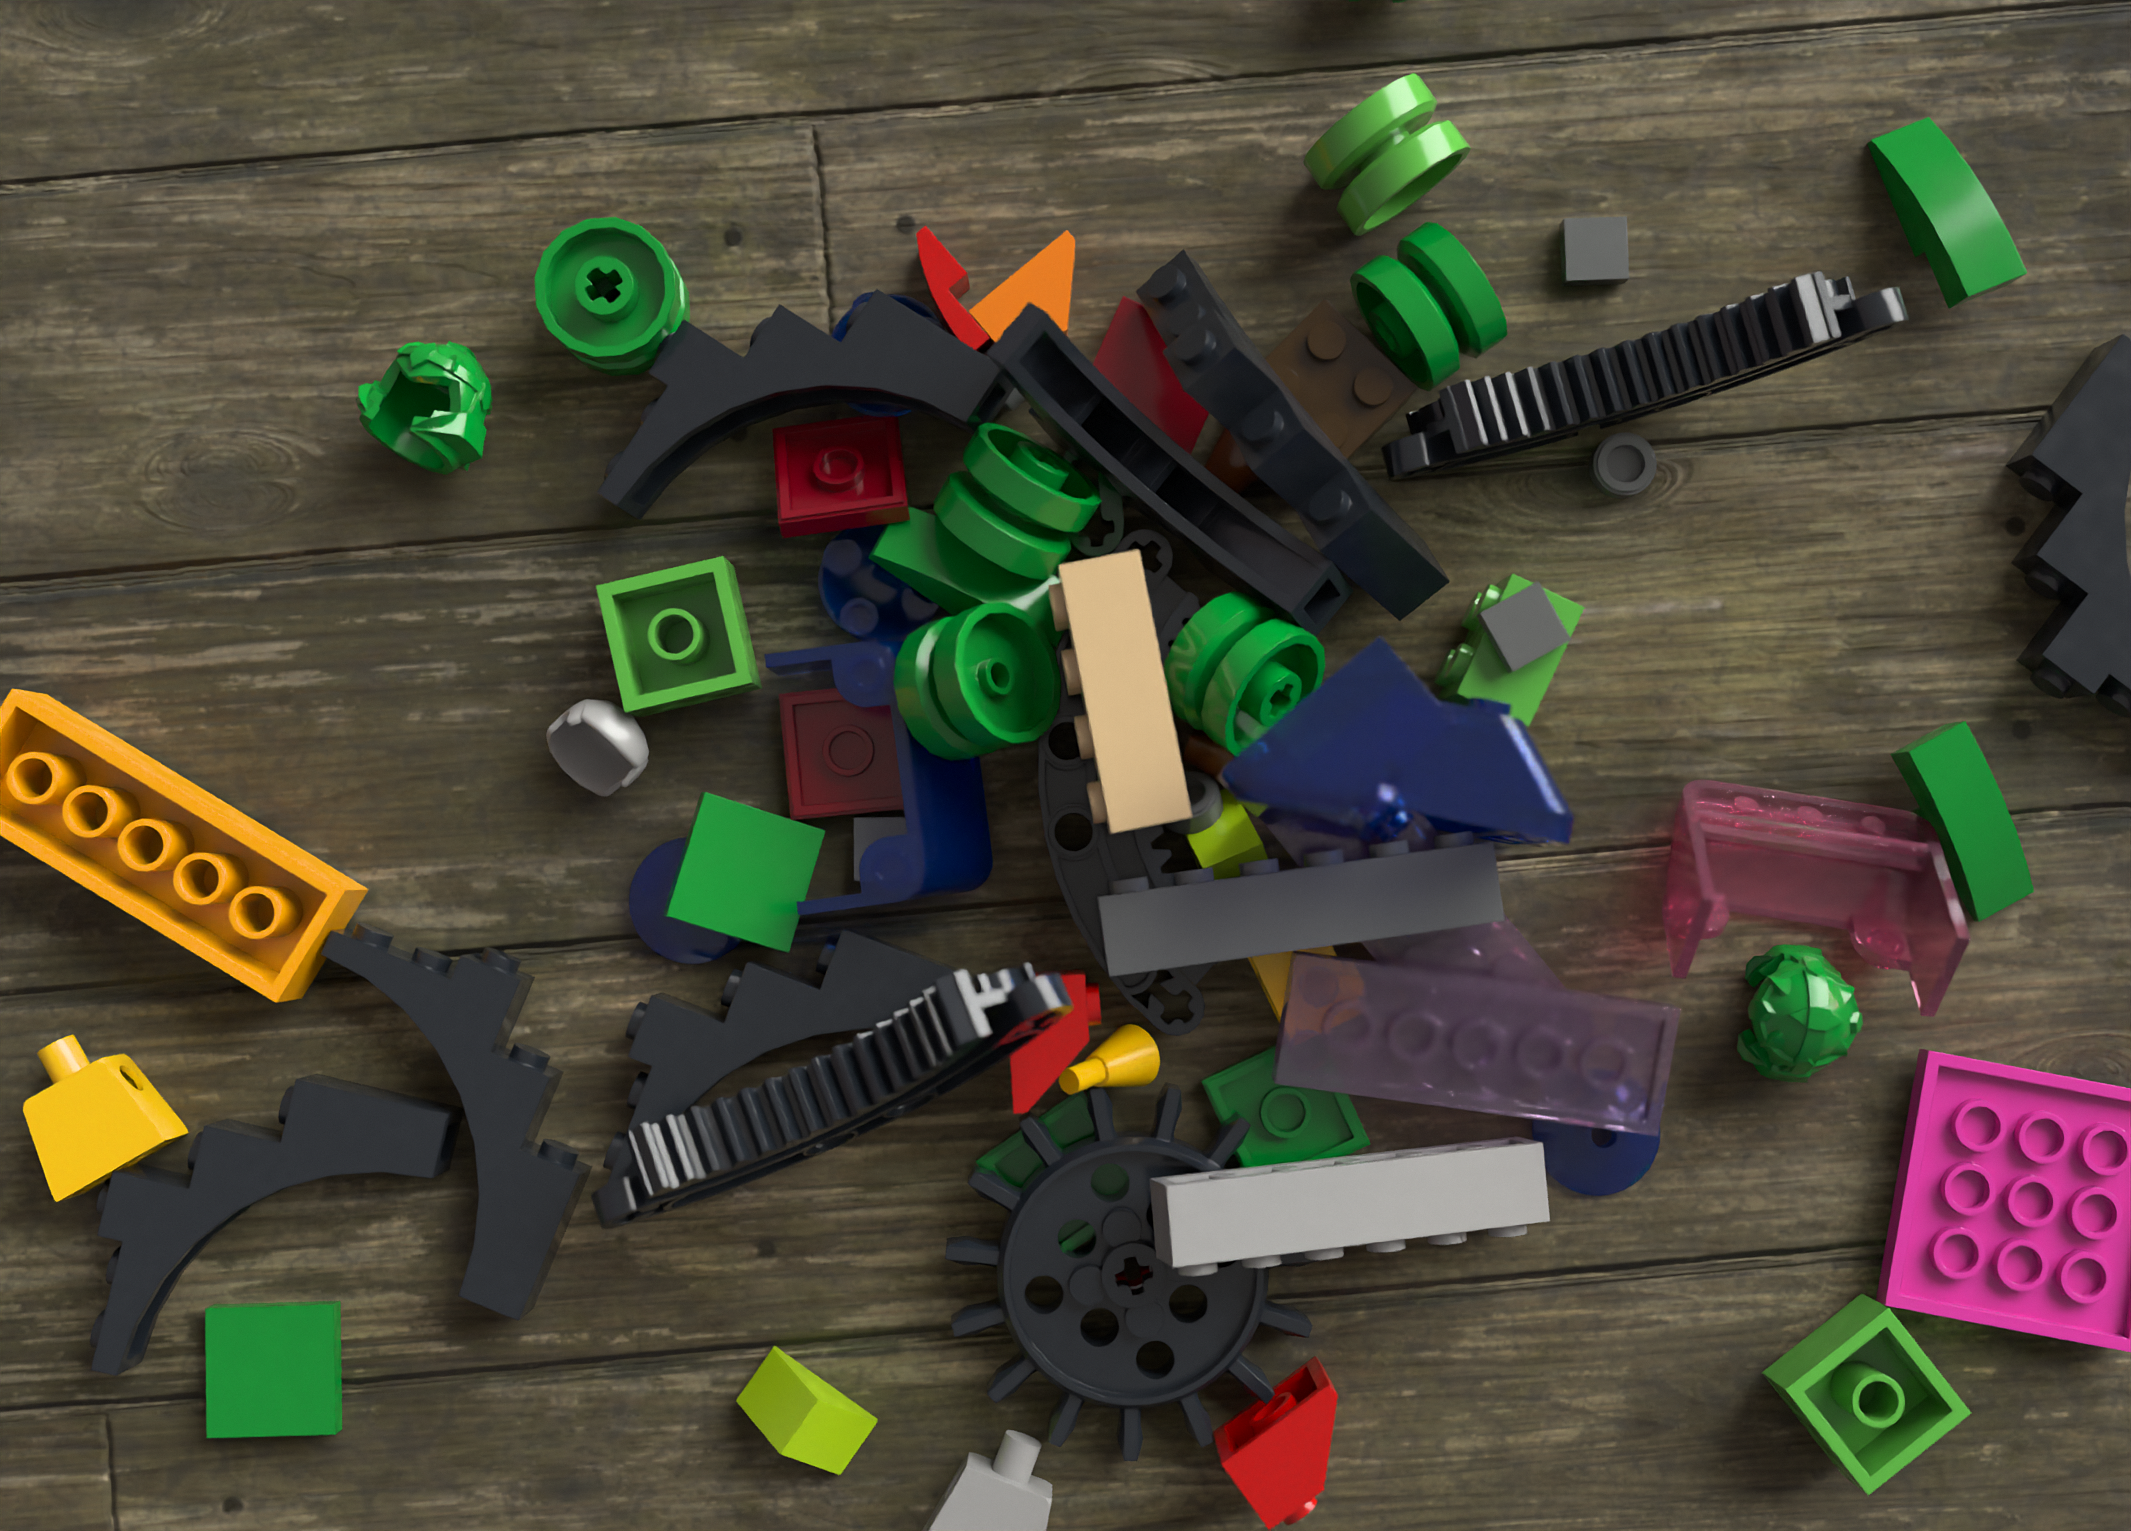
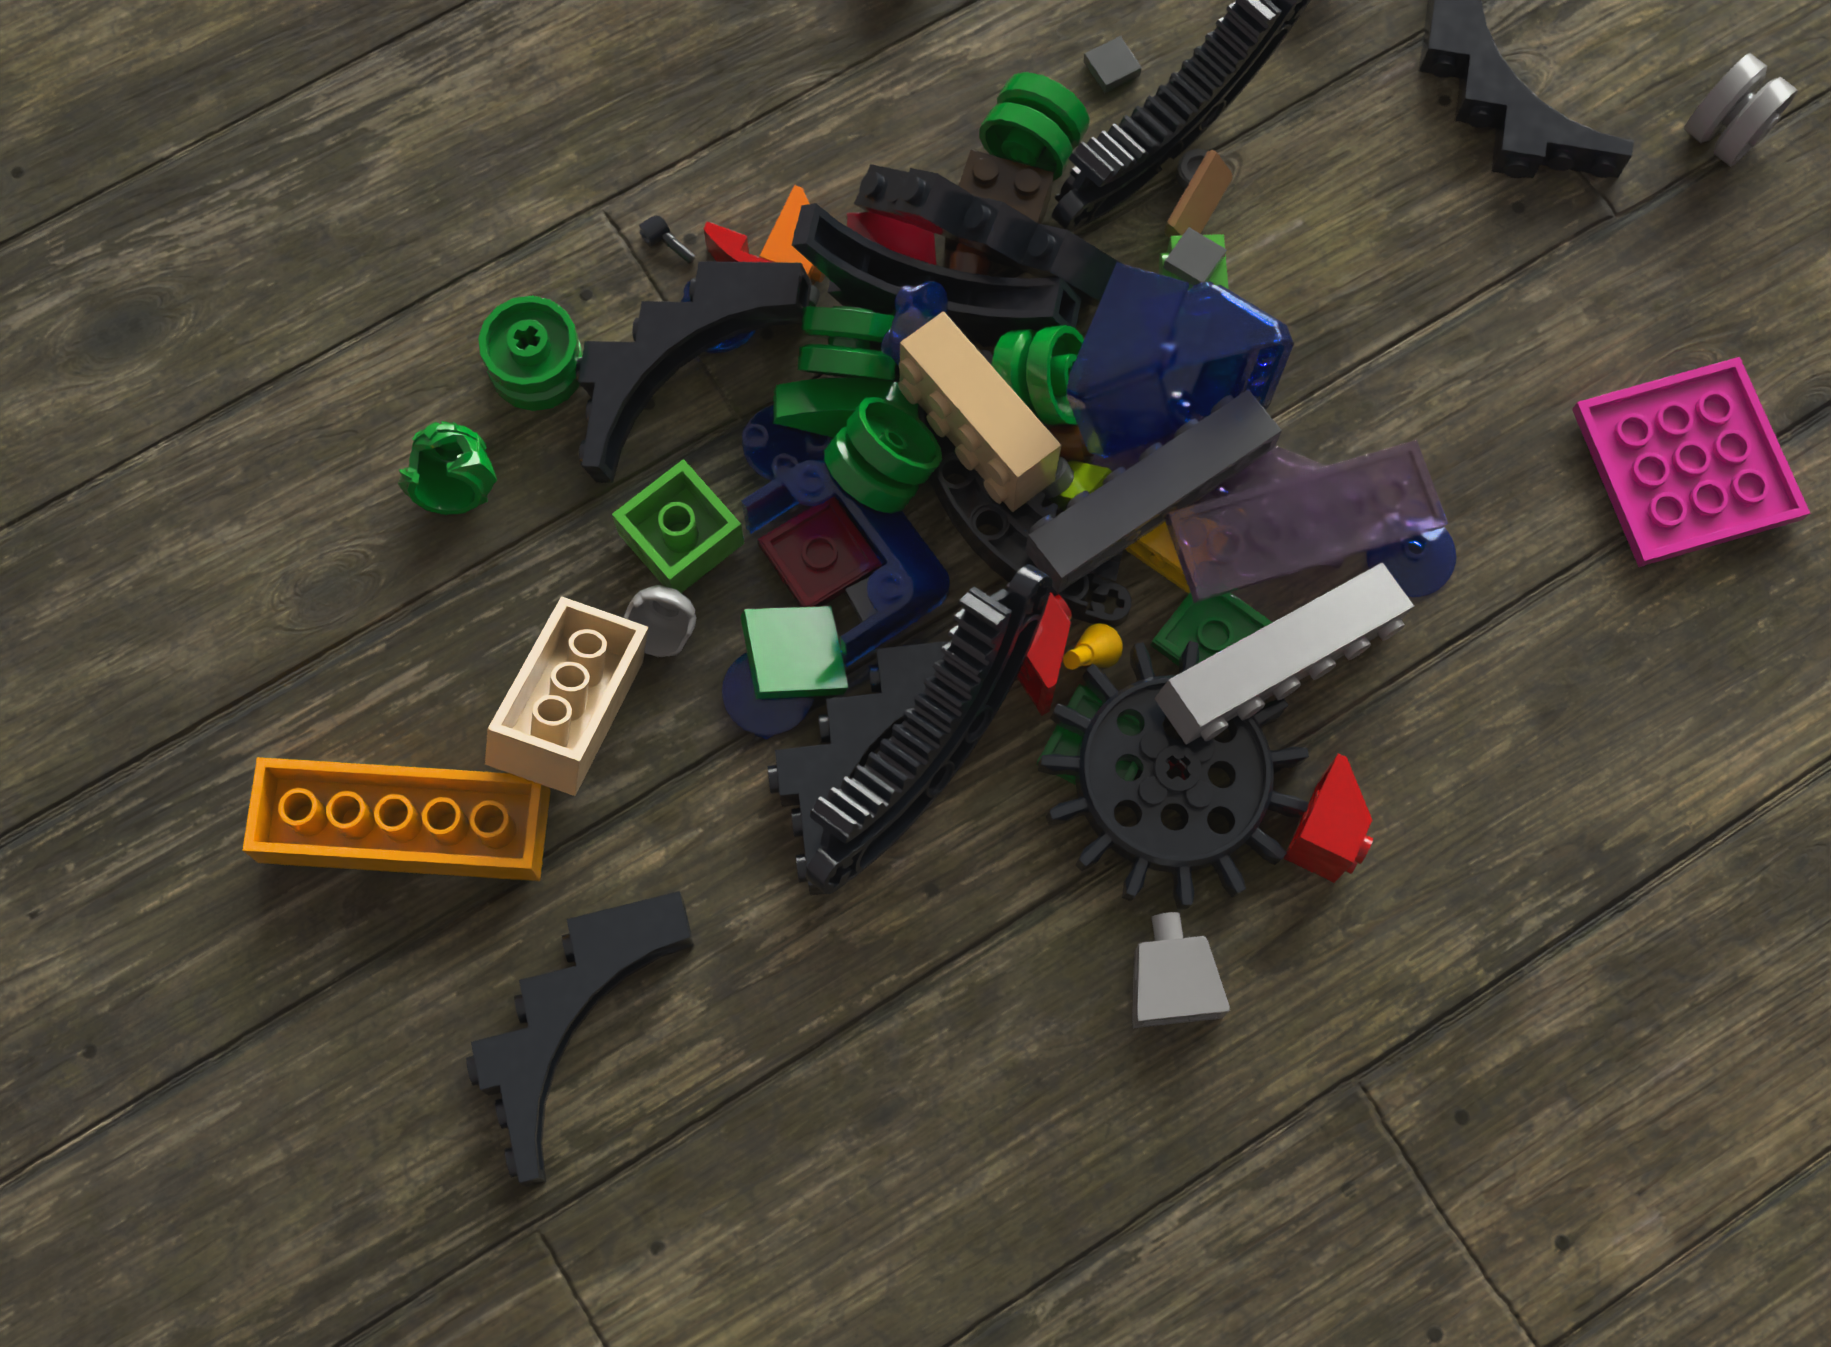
camera: 30 degrees left, 15 degrees down
yellow torso [23,1035,189,1203] -> none
green tile [205,1301,342,1438] -> none
black arch [321,922,593,1321] -> none
lime slope [736,1345,878,1475] -> none
dark red tile [772,411,910,538] -> none
bright green wheel [1303,73,1471,236] -> none
clear pink windscreen [1662,780,1971,1017] -> none
green helmet [1737,944,1863,1083] -> none
bright green brick [1762,1293,1971,1495] -> none
green slope [1890,721,2034,922] -> none
none -> tan brick [485,597,648,796]
none -> black hand [639,215,696,264]
none -> clear blue dish [881,281,948,365]
none -> medium nougat slope [1164,149,1233,237]

